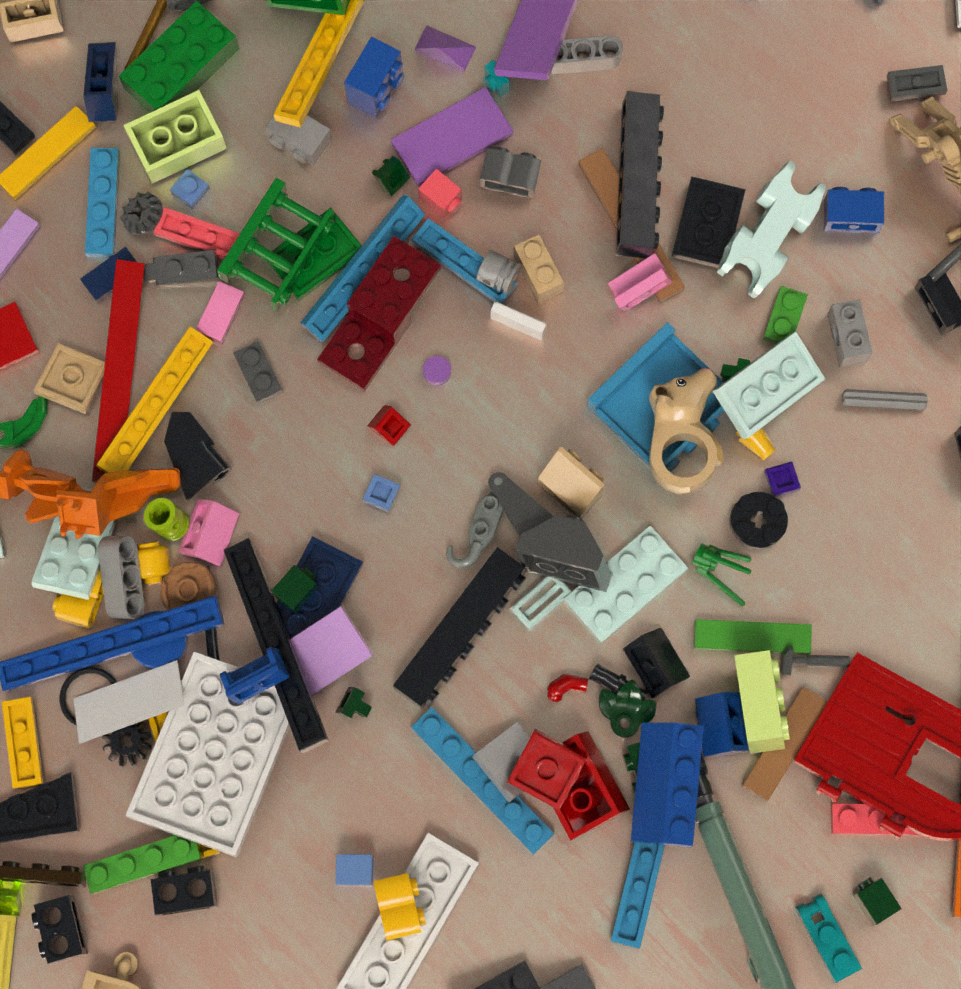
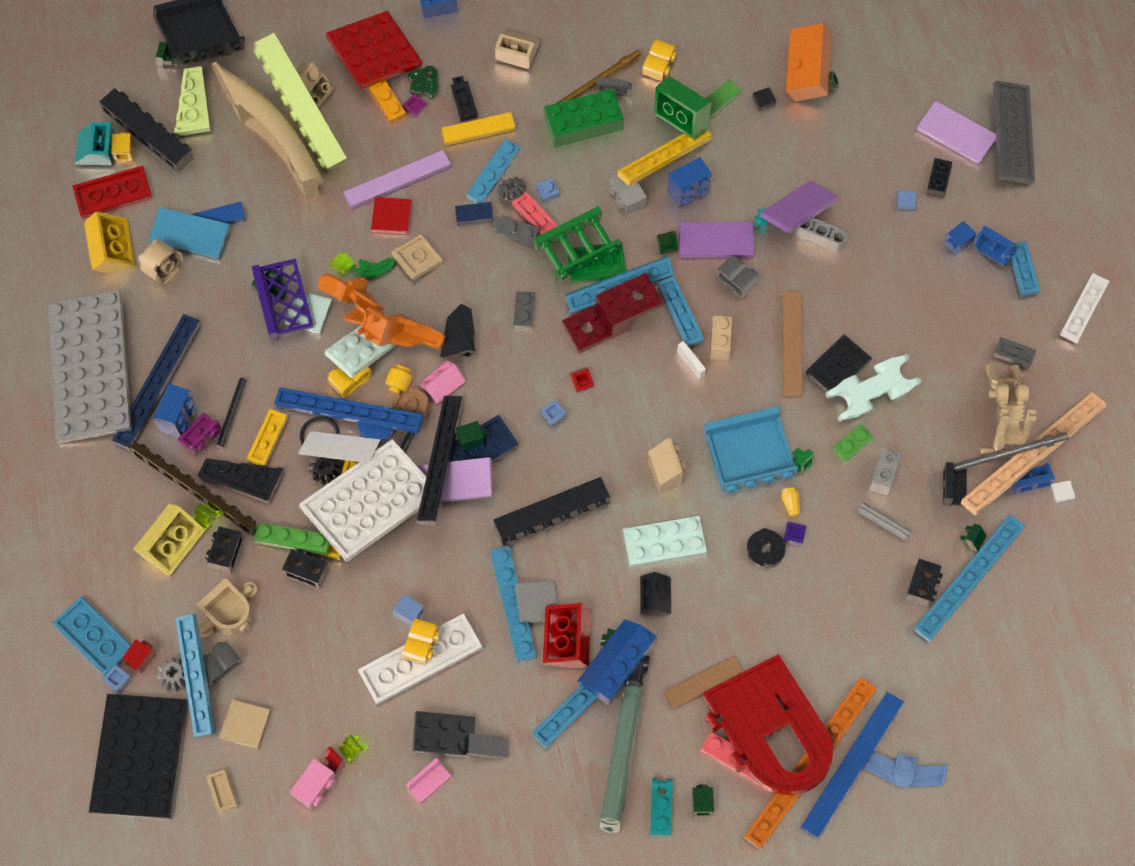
camera: 30 degrees right, 10 degrees down
dark blue slope [83,42,118,122] -> none
red tile [91,259,145,483] -> none
yellow plate [96,326,213,473] -> none
light grey beam [98,536,144,619] -> none
yellowish green brick [124,90,227,184] -> none
lime piece [144,498,190,541] -> none
bright pink tile [196,281,245,344] -> none
blue hinge [220,646,290,704] -> none
dark green tile [335,687,372,719] -> none
medium lavender slope [415,26,476,72] -> none
coral brick [418,169,463,218] -> none
medium lavender tile [423,356,451,386] -> none
dark grey slope [446,472,612,592] -> none
light grey piece [476,250,522,295] -> none
red tile [507,729,588,810] -> none
light aqua tile [510,576,572,631] -> none
red arm [547,674,589,702] -> none
black pin [589,663,649,700] -> none
dark green plate [599,680,657,738] -> none
bright pink panel [608,253,673,312] -> none
black brick [616,91,664,259] -> none
tan animal [648,368,723,495] -> none
green plant [692,543,752,606] -> none
bright green tile [694,619,812,655] -> none
blue brick [695,692,749,757] -> none
light aqua plate [713,332,825,439] -> none
yellowish green brick [734,650,790,754] -> none
dark grey piece [780,645,850,675] -> none
blue brick [824,187,884,233] -> none

